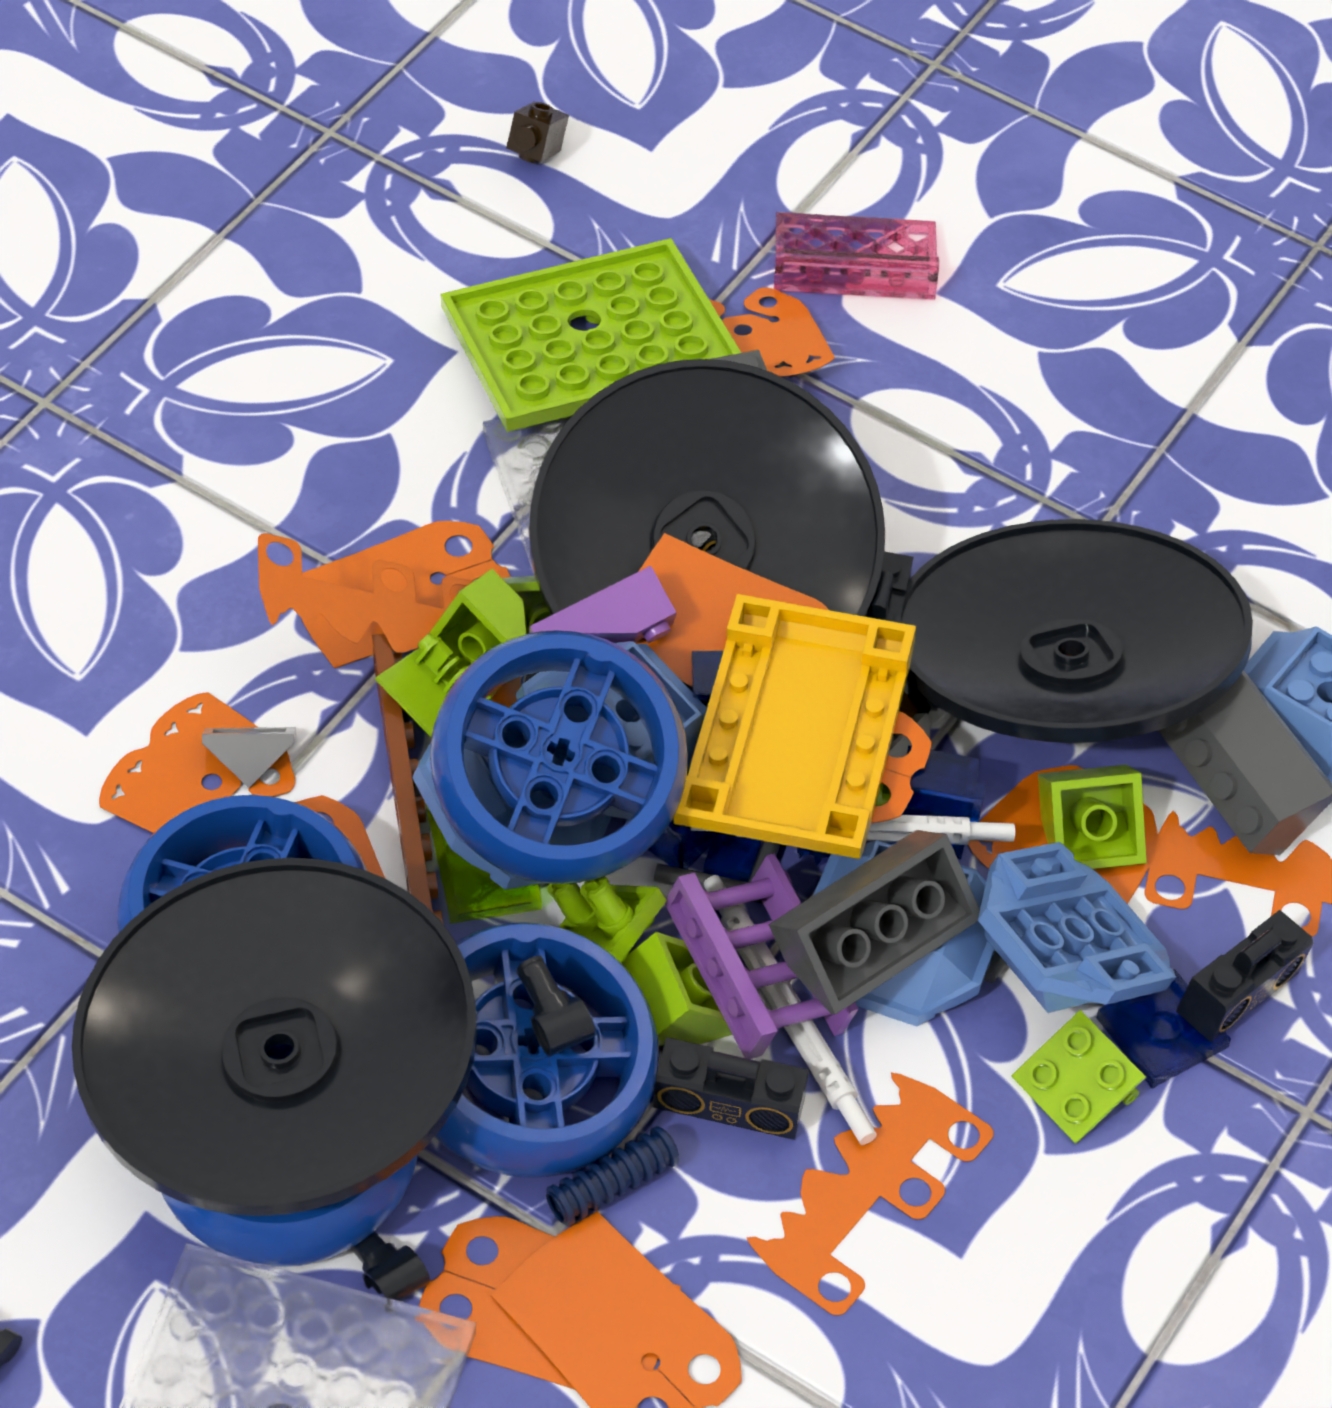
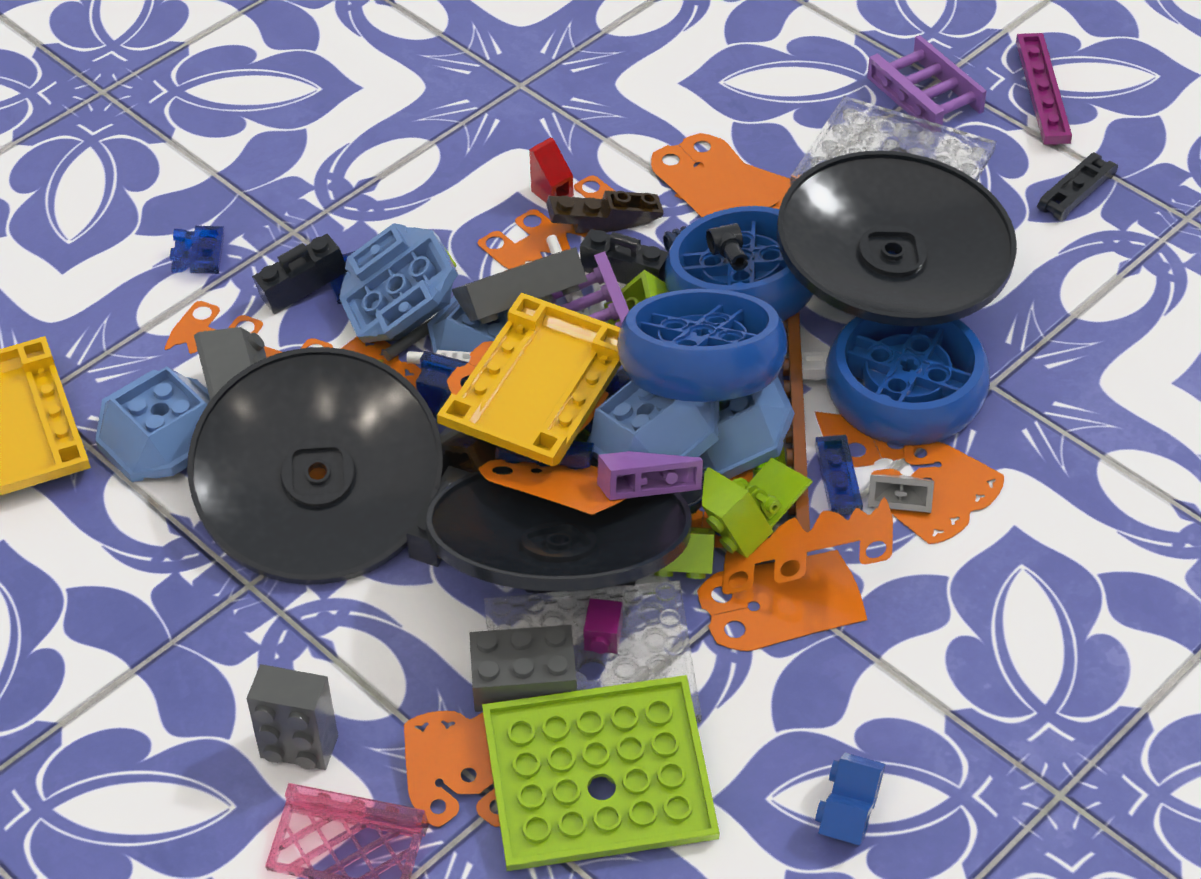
camera: 165 degrees left, 5 degrees down
none -> dark grey brick [246,664,338,770]
none -> red slope [529,137,574,203]
none -> dark brown slope [546,191,664,233]
none -> clear blue plate [815,435,863,515]
none -> blue brick [815,752,886,846]

